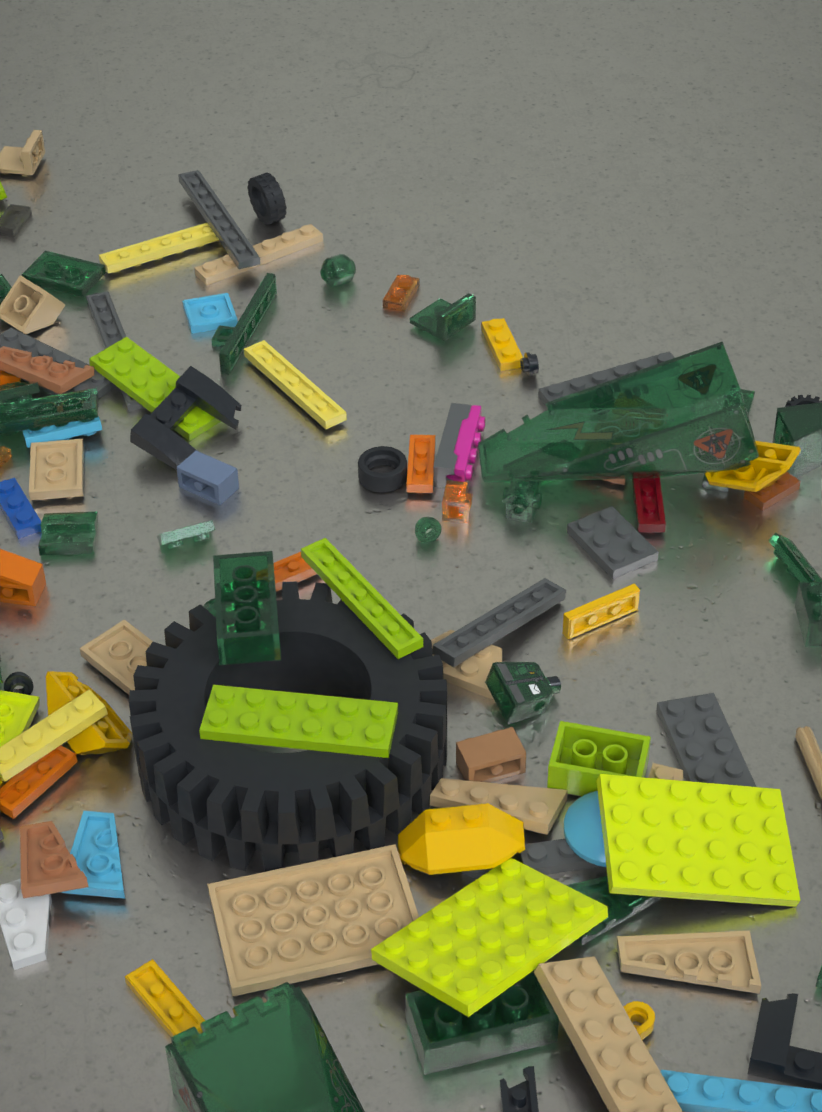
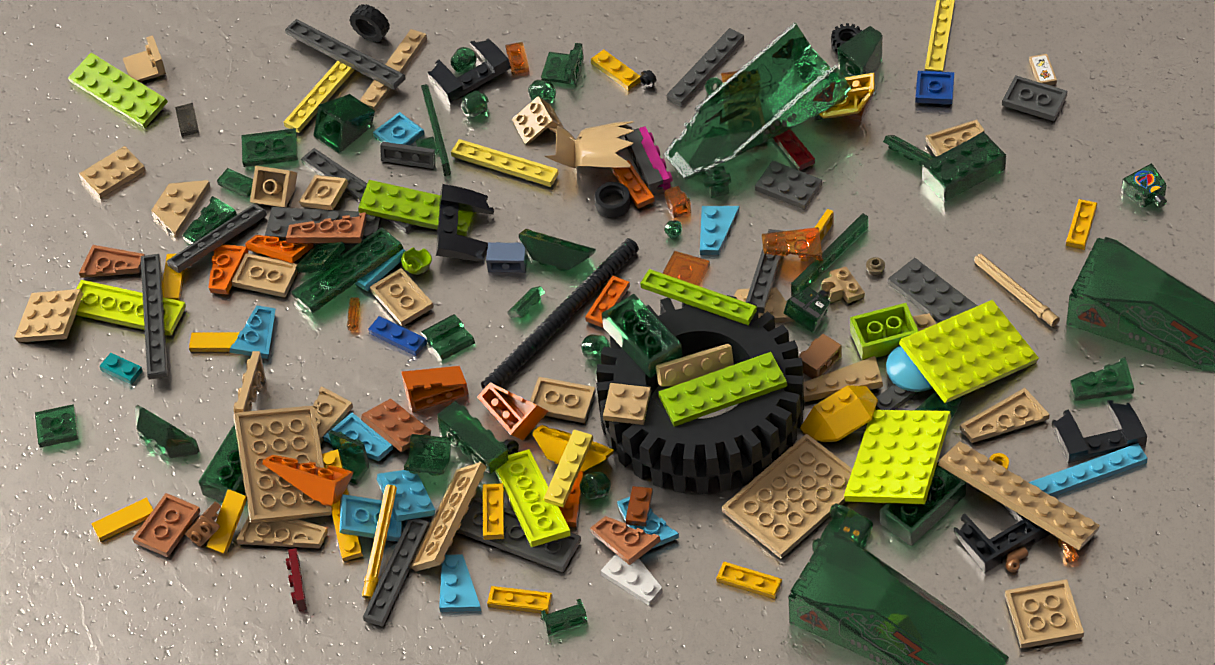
camera: 25 degrees left, 10 degrees up
none -> tan plate [299,175,349,210]
none -> clear green slope [313,94,375,153]
none -> dark grey plate [380,142,436,169]
none -> lime hair [401,247,432,275]
none -> black wedge [428,38,511,103]
none -> clear green head [461,90,489,117]
none -> orange wedge [477,383,548,440]
none -> black piece [481,238,639,390]
none -> tan bracket [512,96,564,145]
none -> clear green wedge [518,229,596,271]
none -> clear green head [528,79,556,103]
none -> tan piece [545,121,634,169]
none -> clear green head [580,472,611,499]
none -> tan plate [603,383,651,425]
none -> dark orange plate [626,486,653,527]
none -> tan wing [656,344,734,386]
none -> clear orange tile [662,251,710,286]
none -> medium azure wing [700,206,740,255]
none -> clear orange wing [762,227,823,261]
none -> clear green tile [791,213,868,299]
none -> clear green piece [812,503,873,564]
none -> tan plate [821,267,865,303]
none -> dark tan plate [866,257,885,276]

